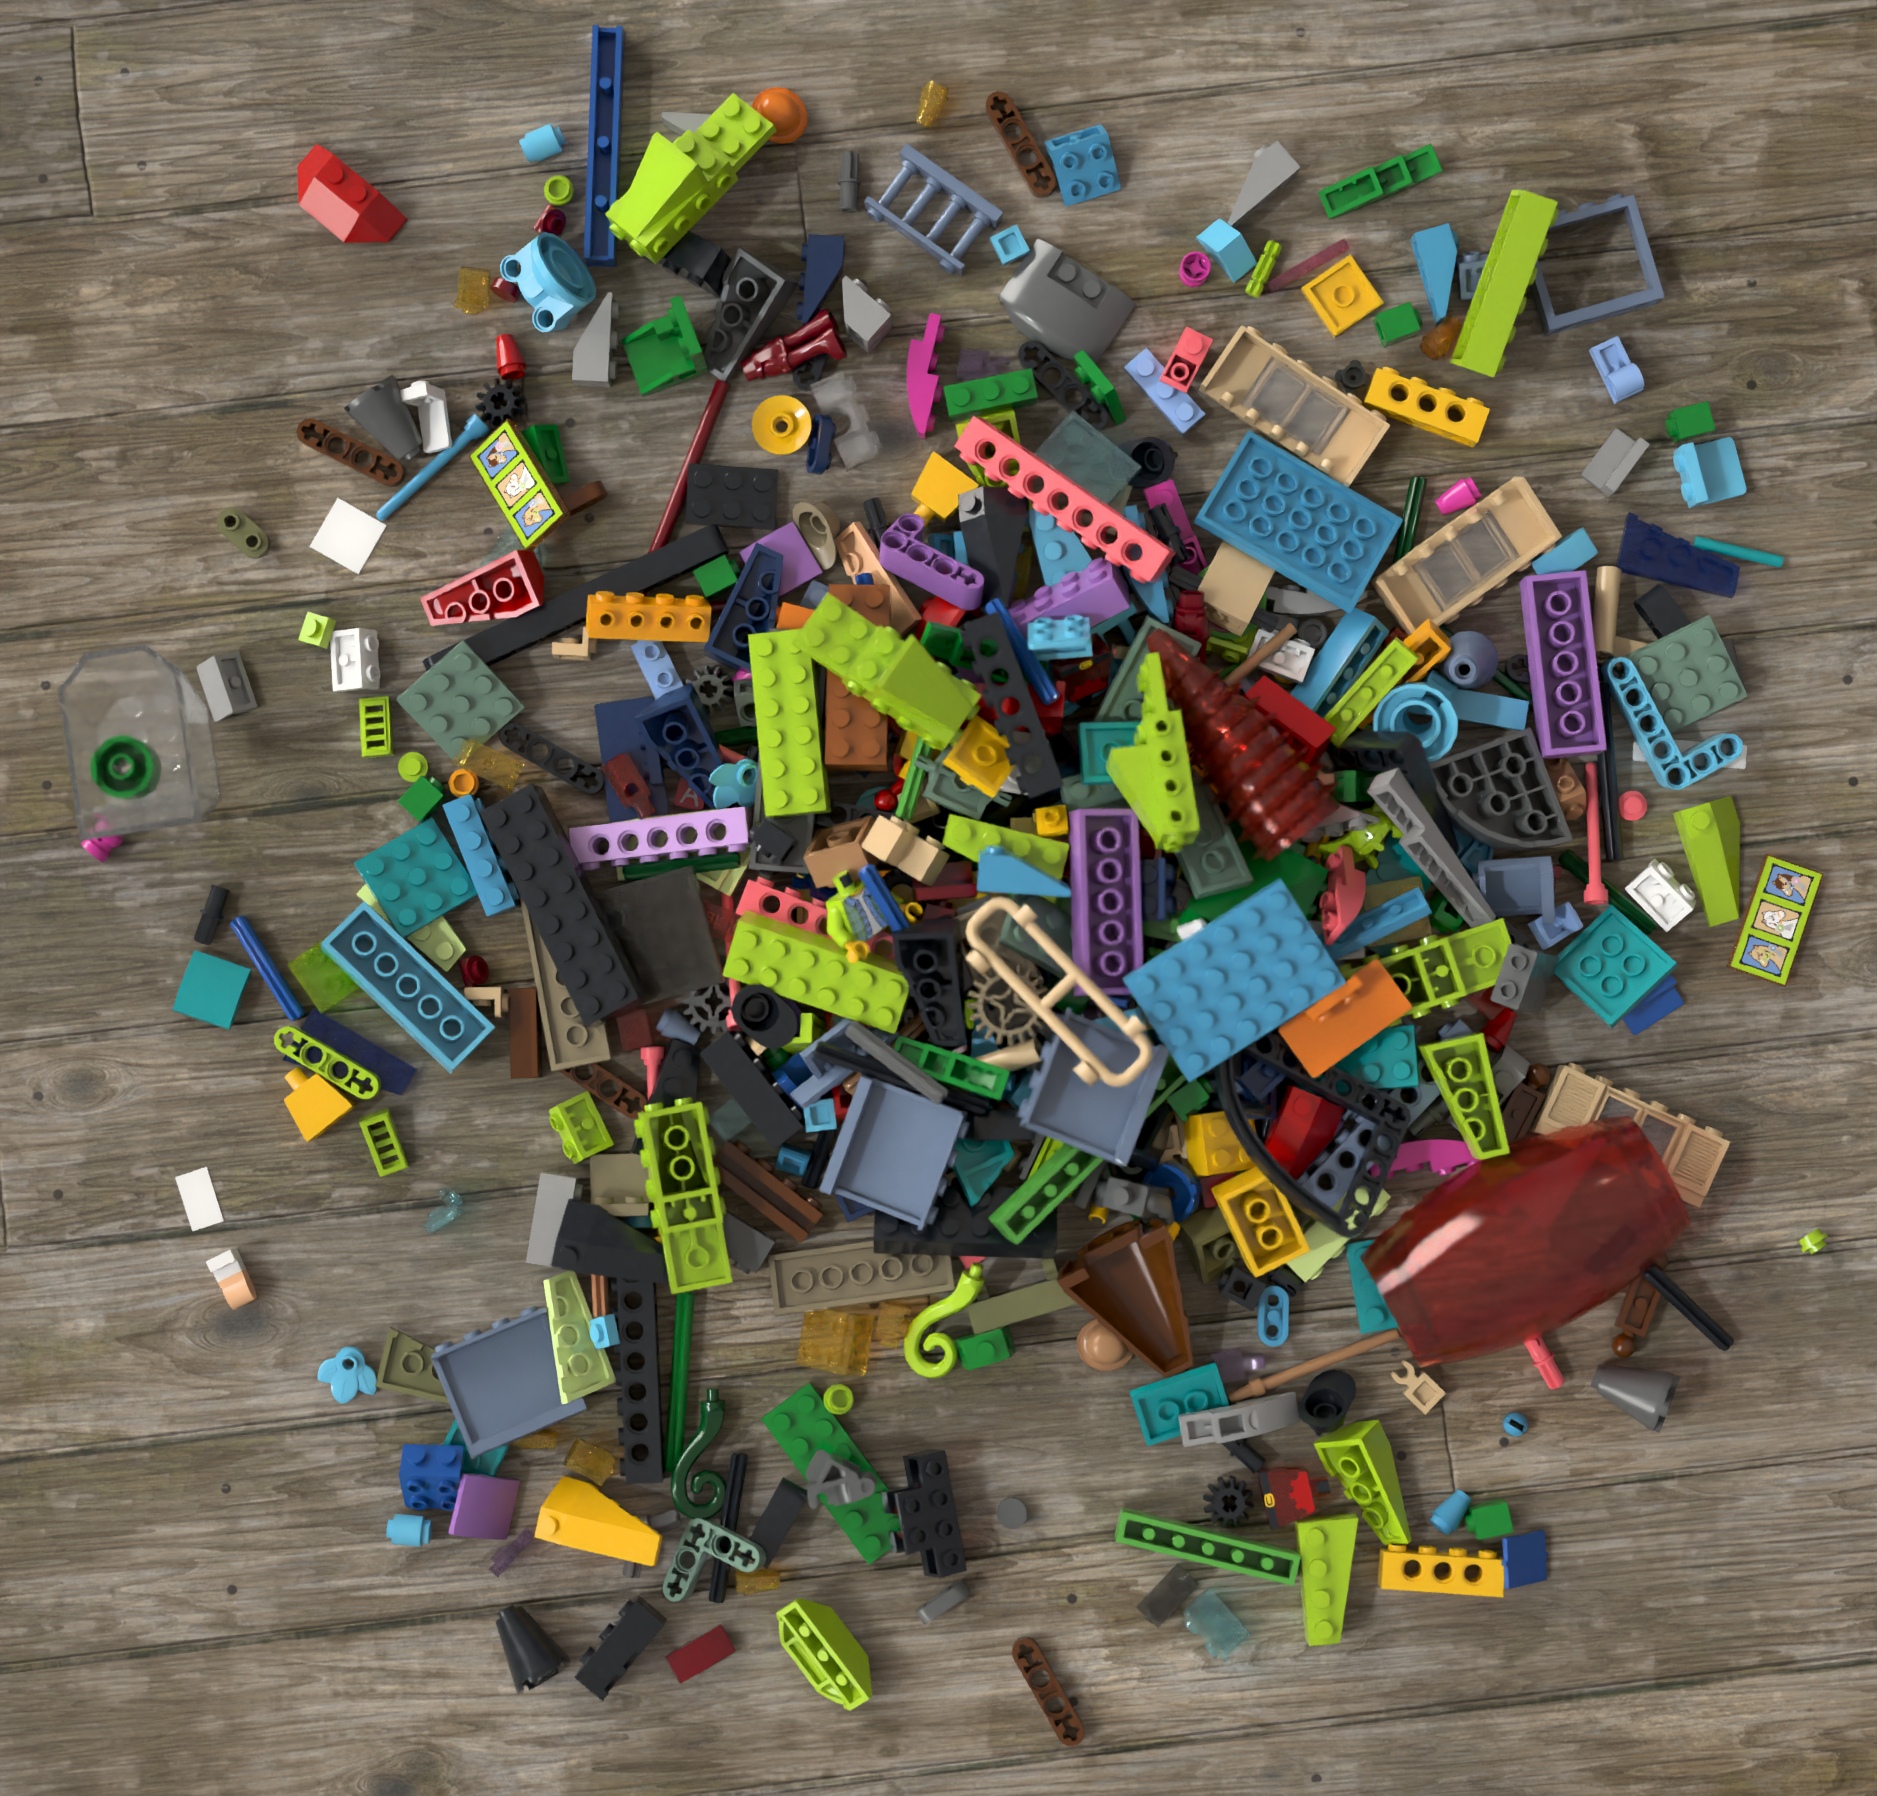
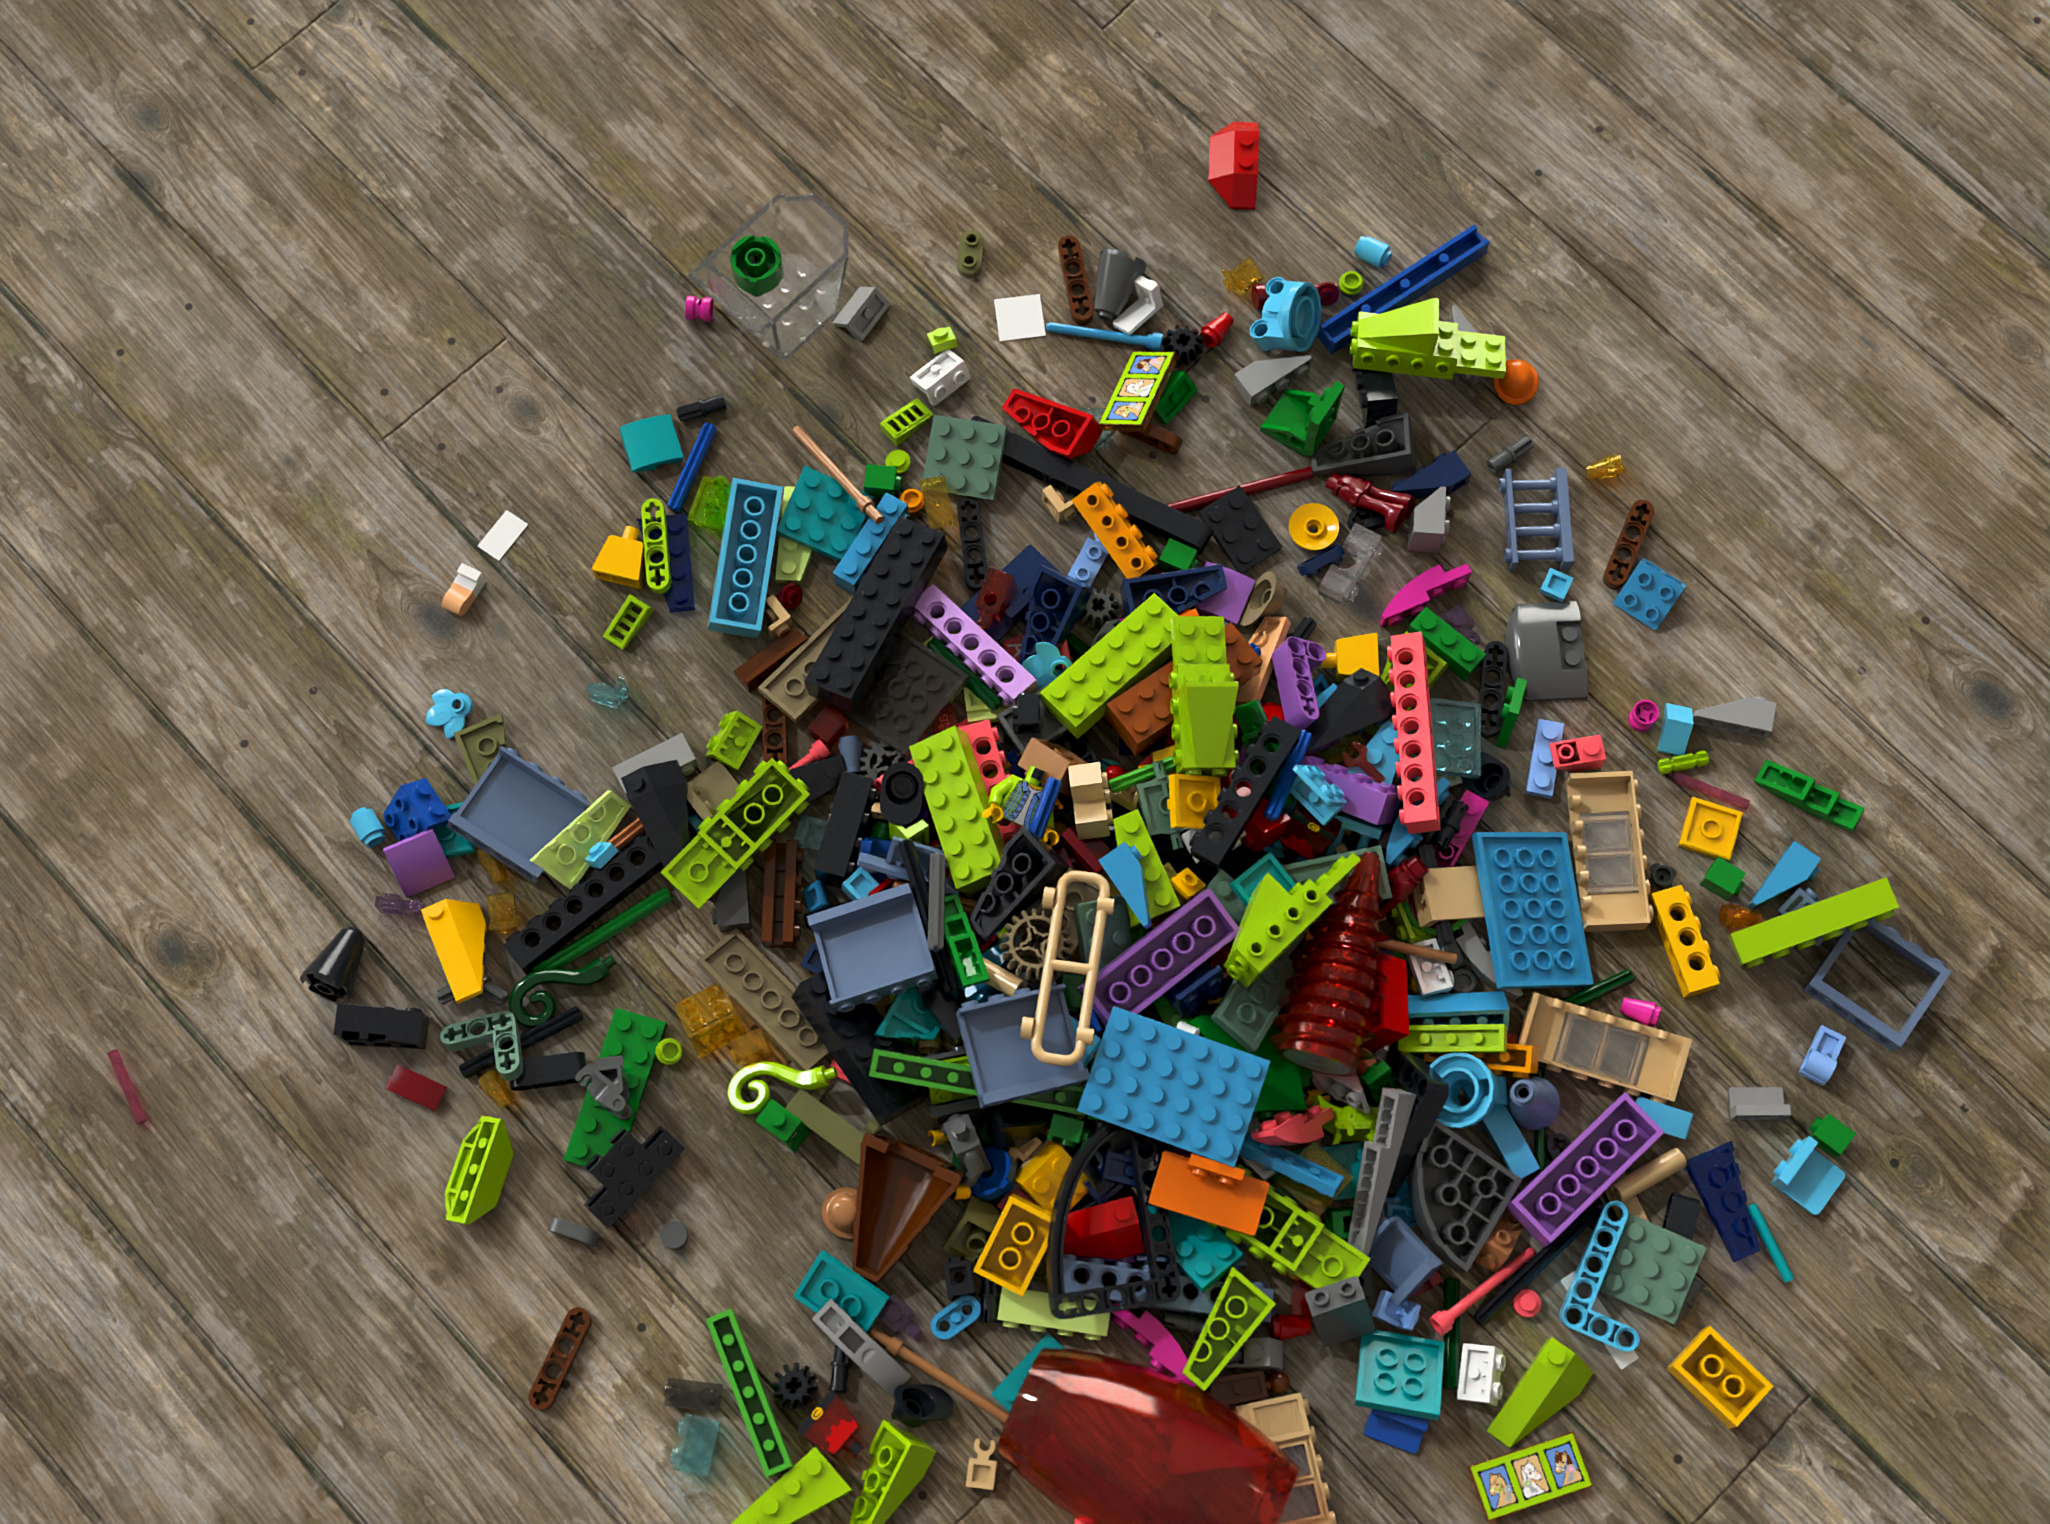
camera: 50 degrees right, 15 degrees down
none -> medium nougat bar [792,426,884,524]
none -> clear red bar [1342,742,1386,784]
none -> yellow brick [1666,1326,1773,1429]

